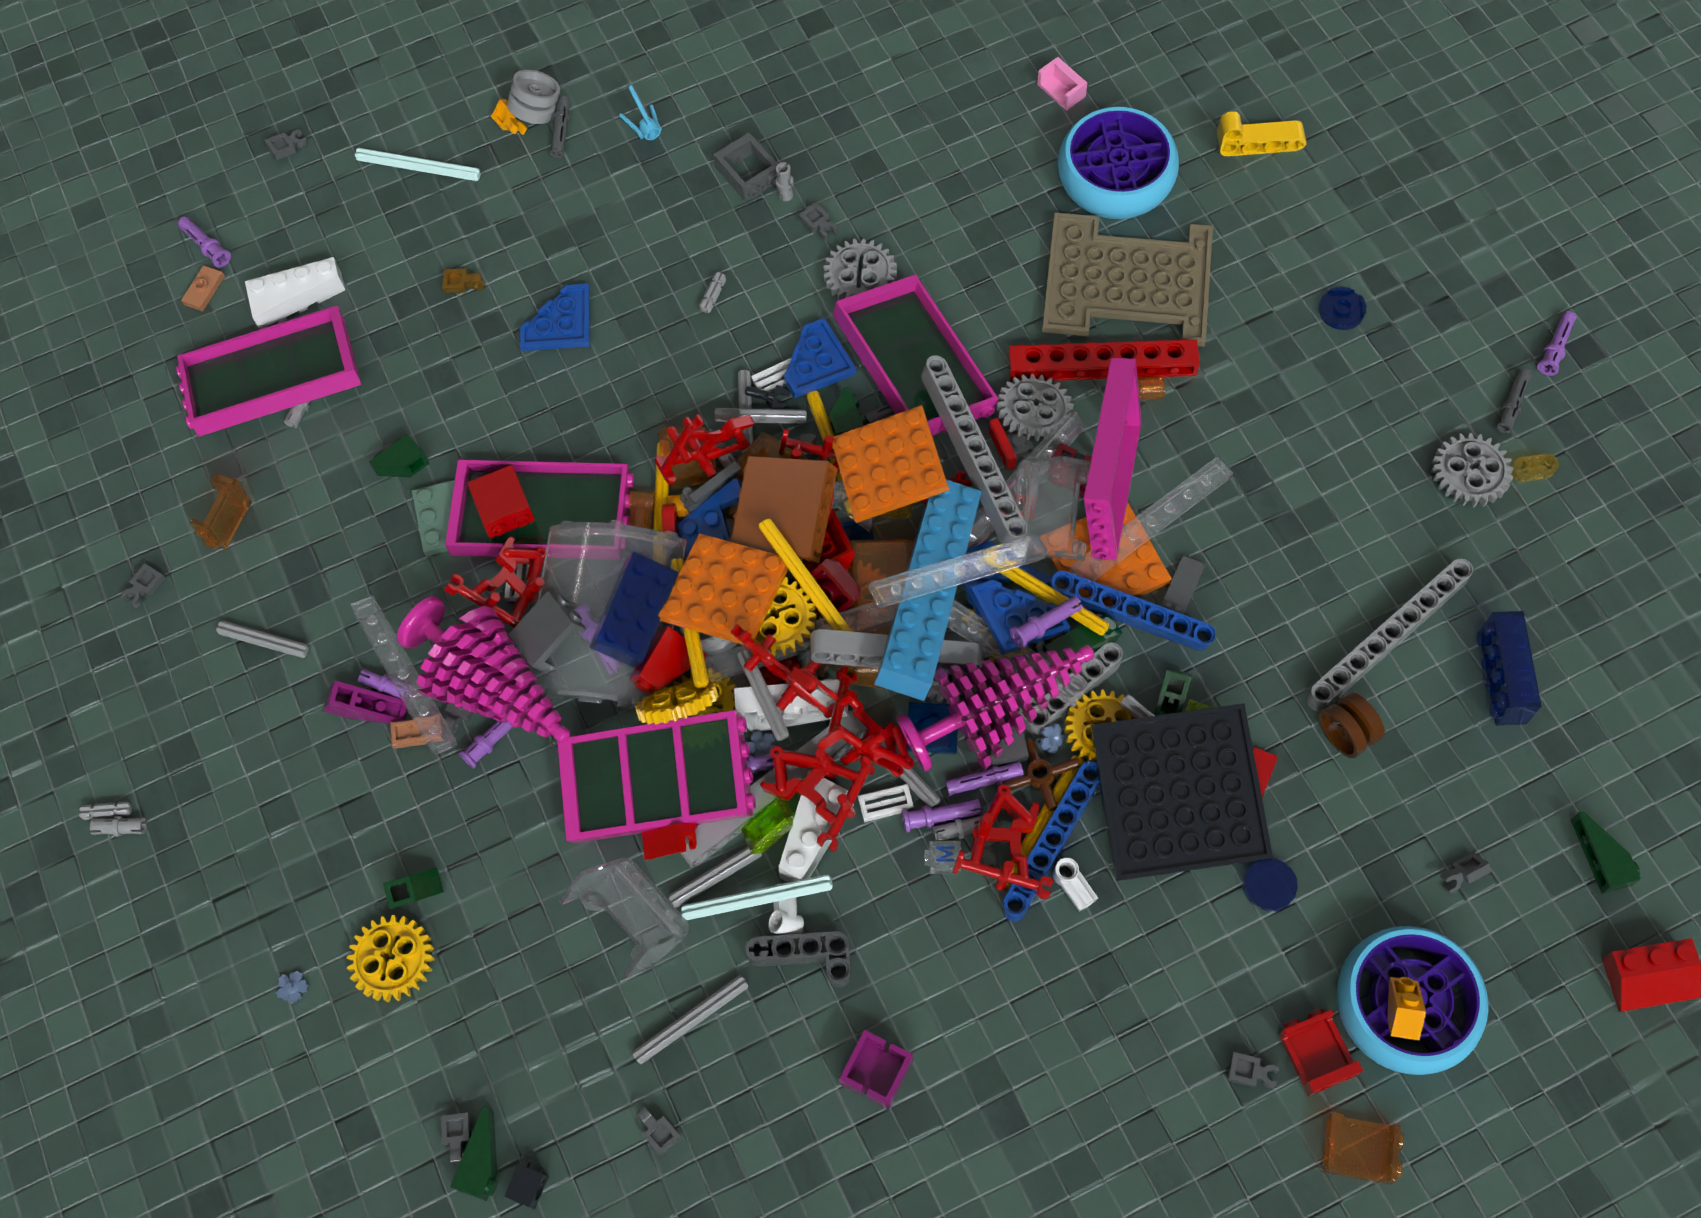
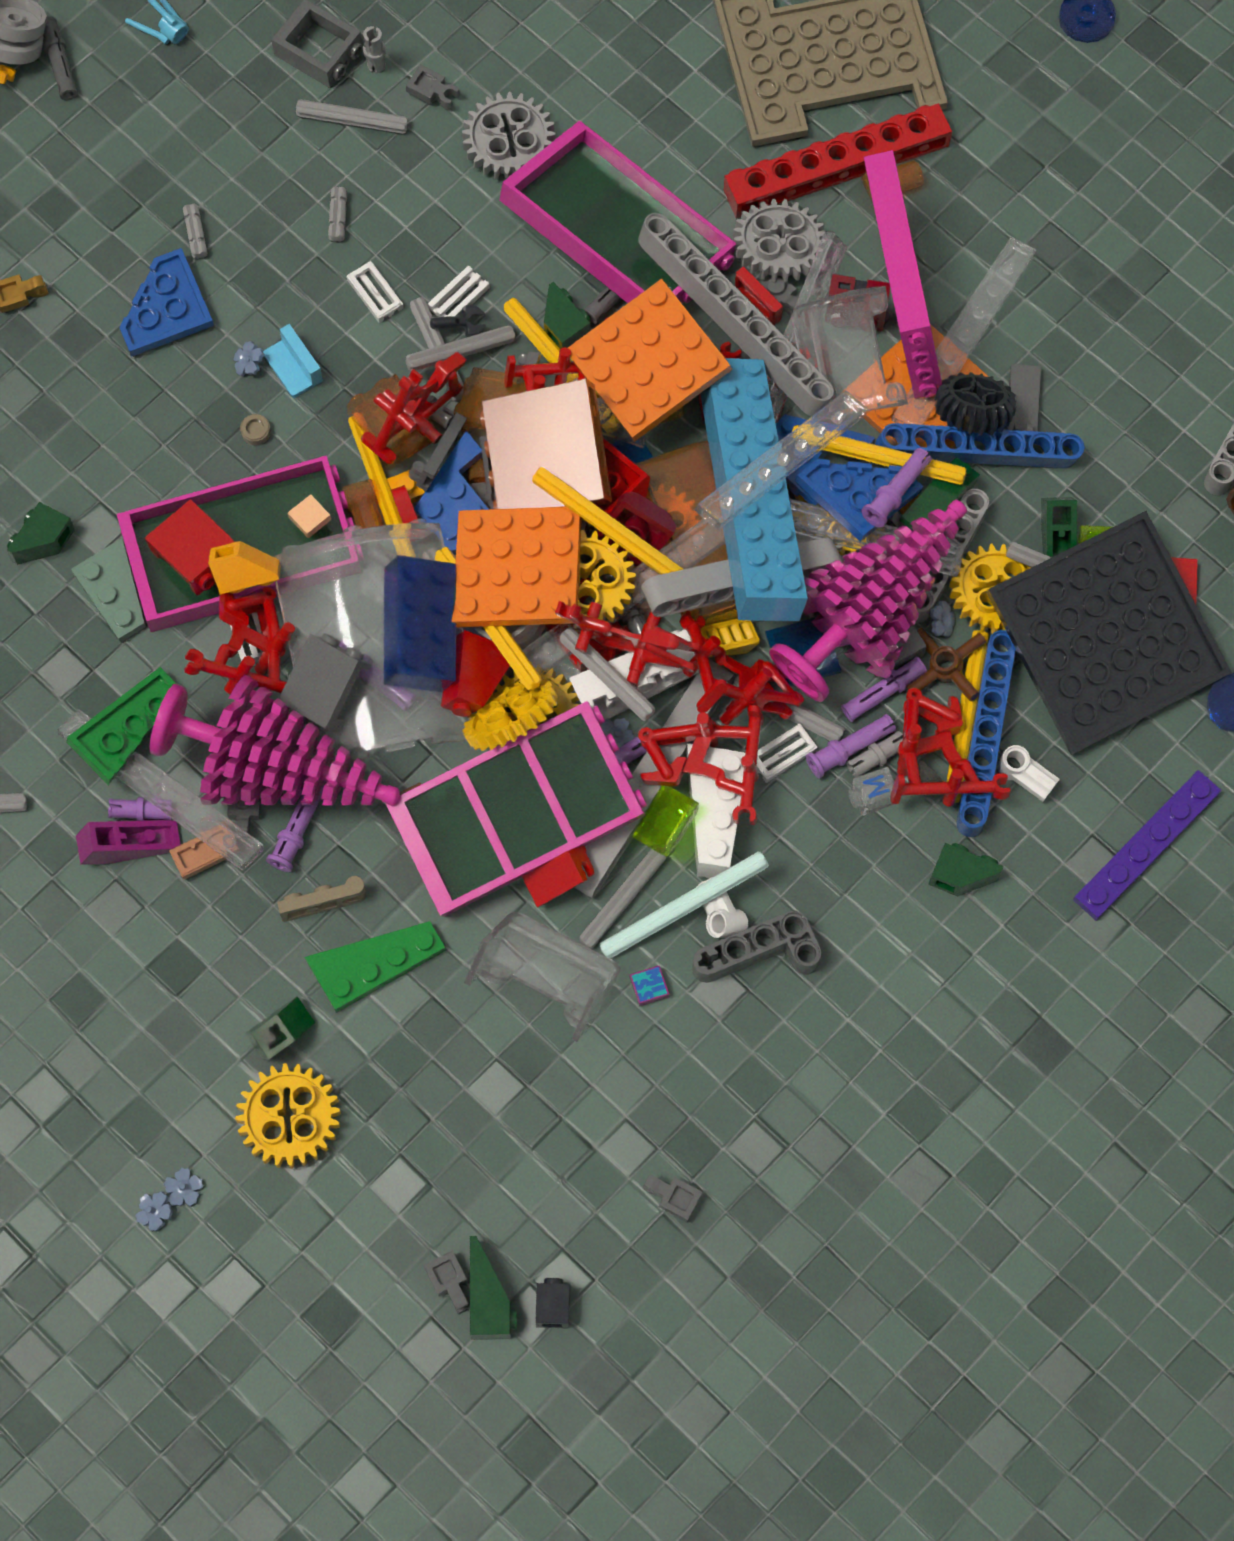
camera: 25 degrees left, 5 degrees up
light grey axle [632,975,748,1064] -> none
blue plate [784,318,857,399] -> none
magenta piece [839,1030,914,1110] -> none
none -> green wing [66,667,176,786]
none -> sand blue plant [135,1192,173,1231]
none -> light grey axle [183,204,208,259]
none -> light orange slope [208,541,281,594]
none -> sand blue plant [233,341,265,377]
none -> dark tan tile [240,414,271,446]
none -> medium azure panel [263,324,323,398]
none -> dark tan plate [277,876,366,922]
none -> light nougat tile [288,494,331,538]
none -> light grey axle [296,99,409,134]
none -> green wing [305,921,446,1013]
none -> white tile [347,261,404,323]
none -> tile [629,965,669,1006]
none -> yellow slope [701,618,759,657]
none -> dark green slope [928,843,1004,897]
none -> black gear [935,372,1017,436]
none -> dark purple plate [1073,770,1221,921]

